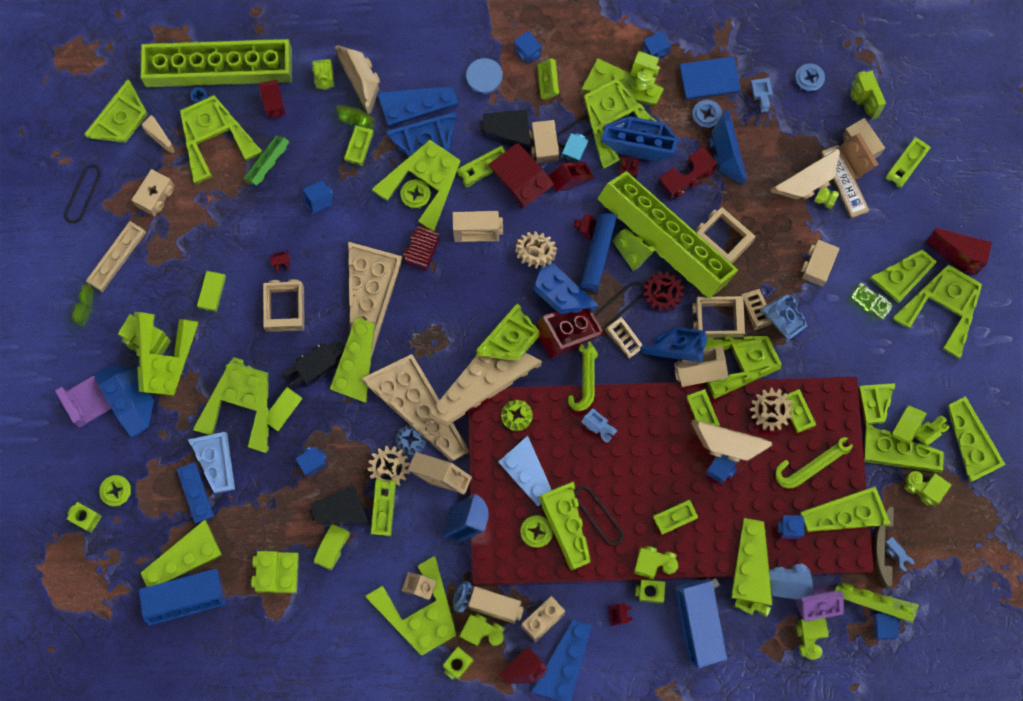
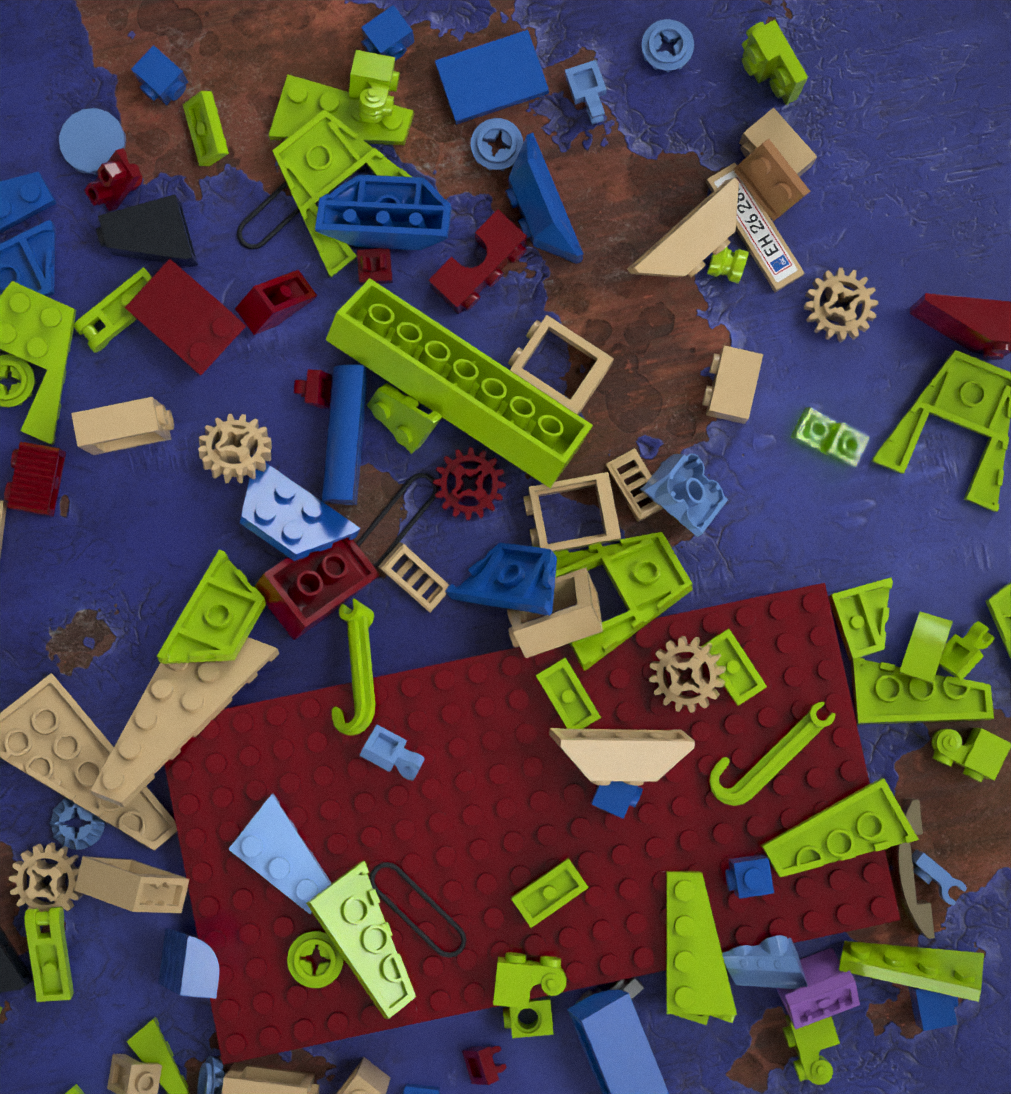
camera: 10 degrees left, 10 degrees up
lime gear [501,399,533,431] -> none
tan brick [529,120,559,164] -> none
medium azure brick [561,133,588,163] -> none
lime wing [870,249,937,304] -> none
lime plate [885,137,931,189] -> none
none -> dark red hips [84,148,142,211]
none -> tan gear [804,268,878,342]

